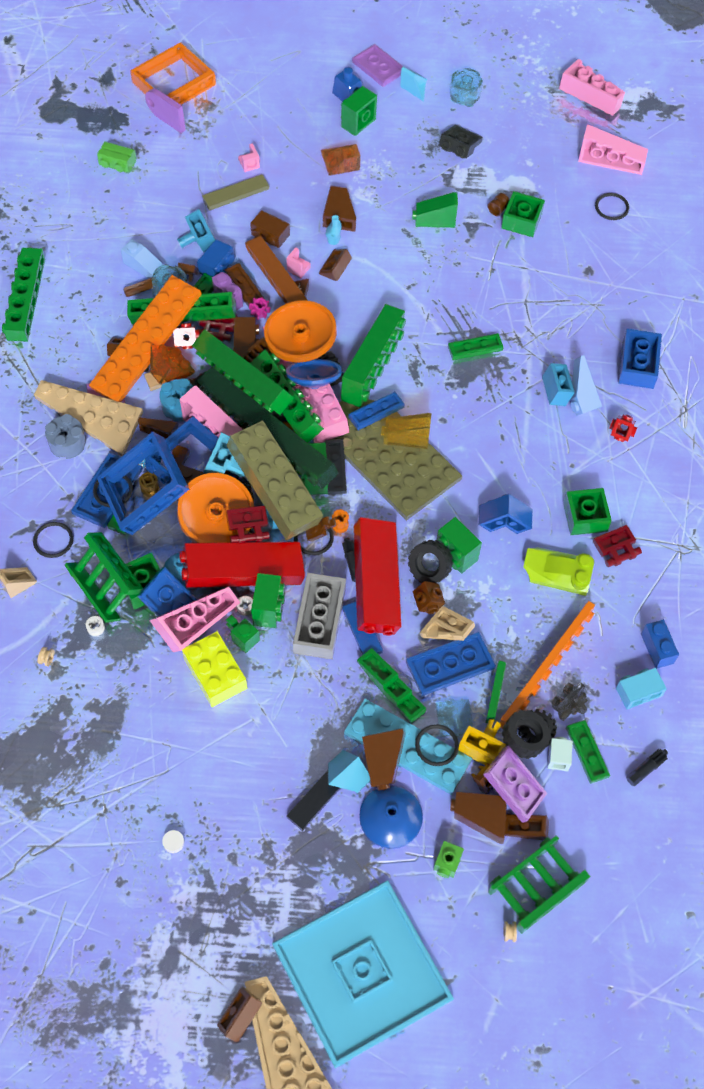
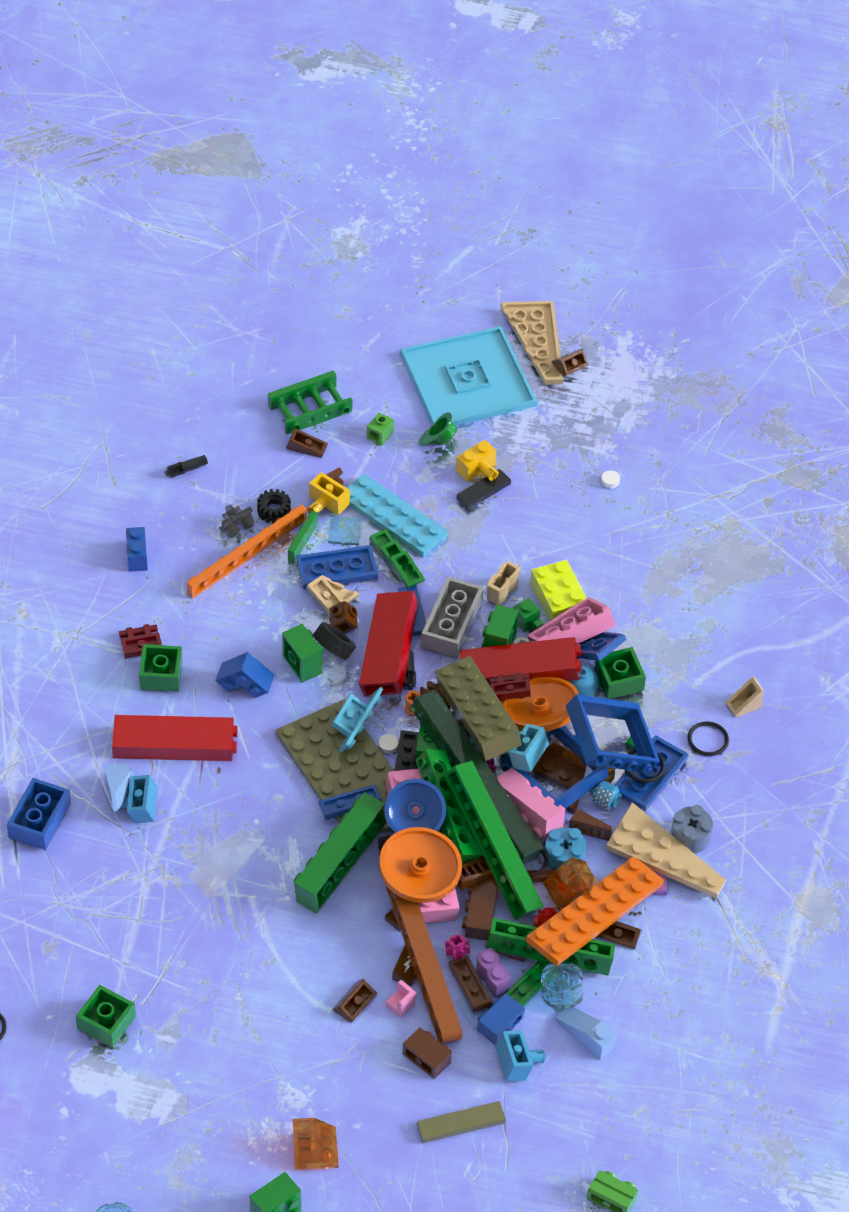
camera: 170 degrees left, 10 degrees down
green brick [2,247,45,342] -> none
tan bush [37,647,55,667] -> none
green fence [64,532,143,623] -> none
white bush [86,616,105,636] -> none
reddish brown axle [123,277,157,297] -> none
reddish brown tile [177,263,198,282] -> none
bright pink panel [238,143,260,172] -> none
reddish brown slope [323,186,356,232] -> none
medium azure piece [326,215,341,245] -> none
medium azure slope [328,750,370,793] -> none
blue dish [359,786,423,849] -> none
reddish brown slope [362,728,406,791] -> none
clear yellow slope [381,413,432,449] -> none
slope [412,192,458,228] -> none
black tyre [415,724,459,766] -> none
pearl dark grey plate [438,124,483,159] -> none
green tile [448,333,504,361] -> none
reddish brown slope [450,792,507,844] -> none
medium lavender tile [483,746,547,823] -> none
reddish brown wheel [488,193,510,216] -> none
black tyre [502,710,551,759] -> none
tan bush [503,921,517,942] -> none
lime slope [523,547,594,596] -> none
light aqua brick [547,737,573,771] -> none
green tile [566,720,610,784] -> none
red brick [609,414,638,442] -> none
medium azure brick [616,668,667,710] -> none
none -> red brick [112,715,238,761]
none -> medium azure bracket [331,687,383,753]
none -> white tile [379,734,398,754]
none -> green piece [419,412,458,446]
none -> yellow brick [456,440,499,482]
none -> tan brick [487,561,520,605]

